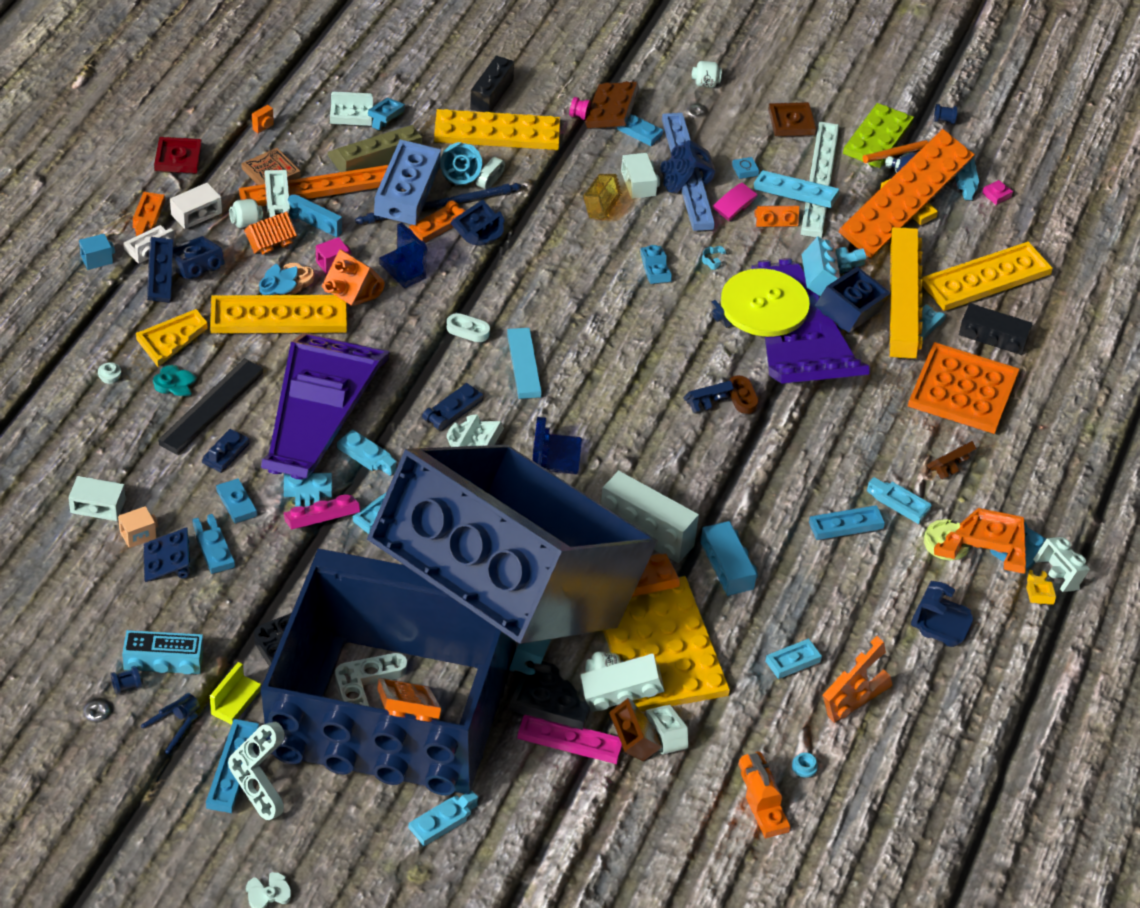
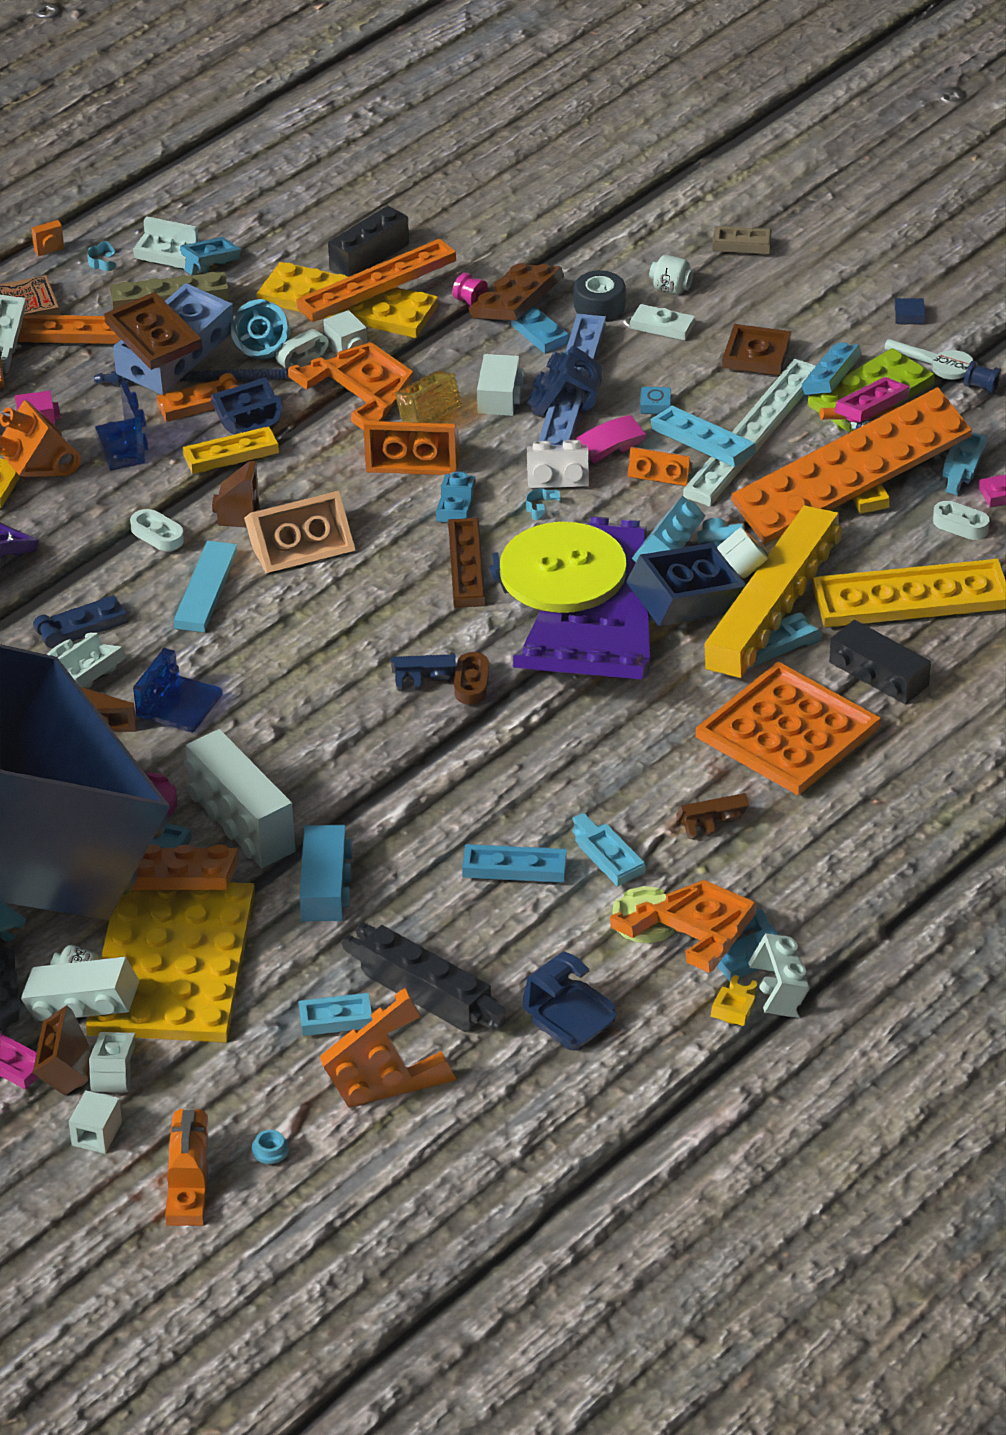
camera: 25 degrees right, 5 degrees down
dark azure plate [288,195,342,237] -> none
none -> light aqua brick [69,1090,122,1154]
none -> medium azure piece [87,241,116,271]
none -> reddish brown plate [104,292,202,370]
none -> yellow plate [183,426,279,474]
none -> reddish brown slope [212,461,260,528]
none -> light nougat slope [244,491,355,574]
none -> orange wing [288,342,413,430]
none -> orange plate [296,238,456,322]
none -> light aqua brick [324,310,367,355]
none -> black hinge [341,922,506,1032]
none -> orange slope [363,421,460,475]
none -> reddish brown tile [448,518,485,608]
none -> white bracket [526,440,589,488]
none -> black wheel [574,270,626,321]
none -> light aqua plate [630,304,695,341]
none -> dark tan plate [713,226,772,254]
none -> light aqua plate [717,527,769,579]
none -> dark azure plate [802,342,862,395]
none -> dark pink plate [835,377,910,422]
none -> light aqua piece [884,339,973,379]
none -> dark blue tile [894,298,925,324]
none -> light aqua beam [933,501,990,540]

